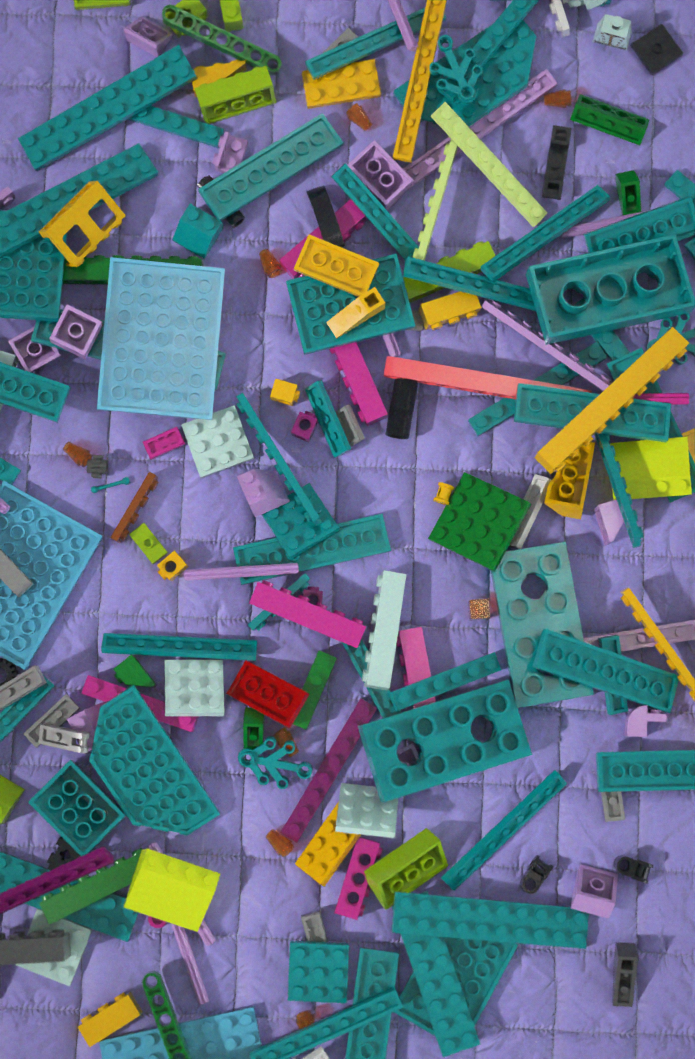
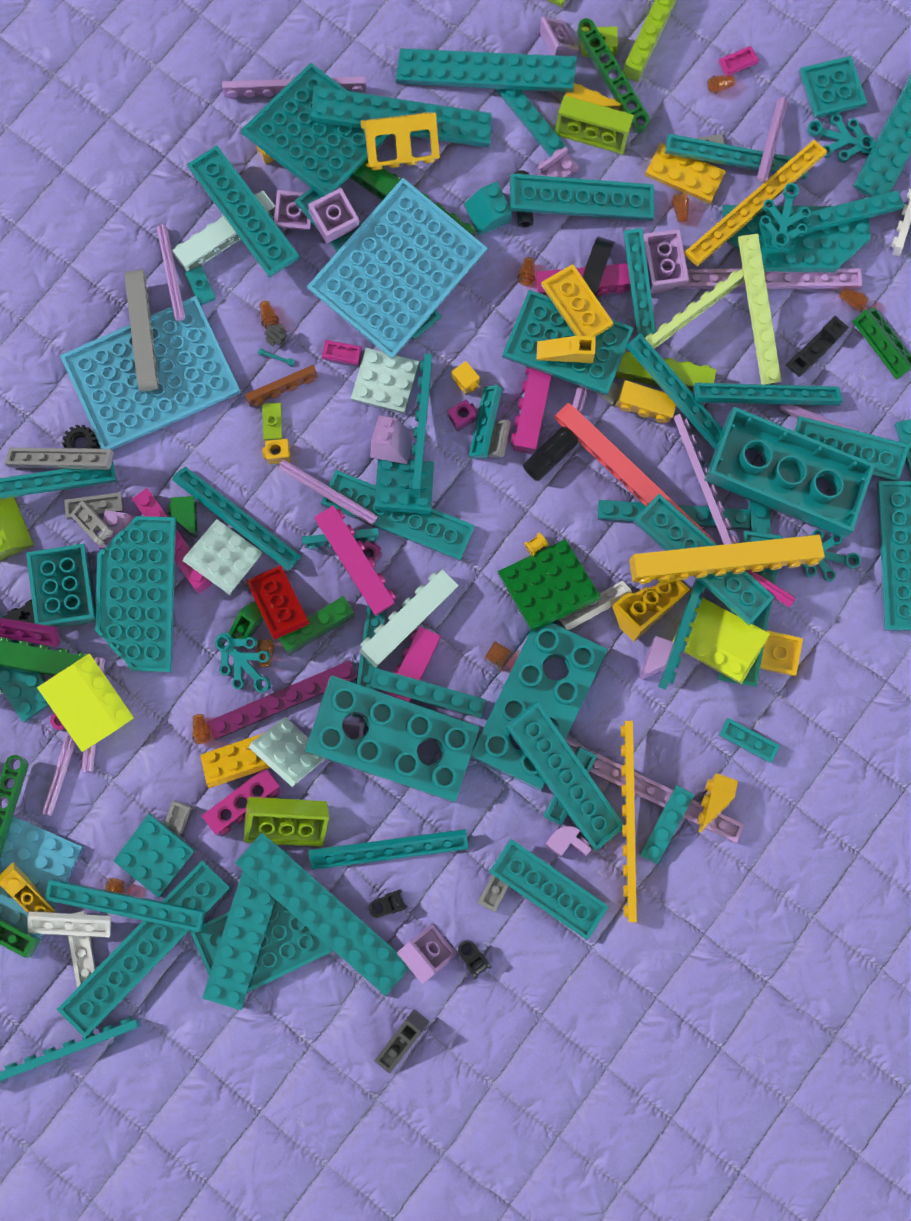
camera: 30 degrees right, 5 degrees down
green slope [616,170,642,216] -> none

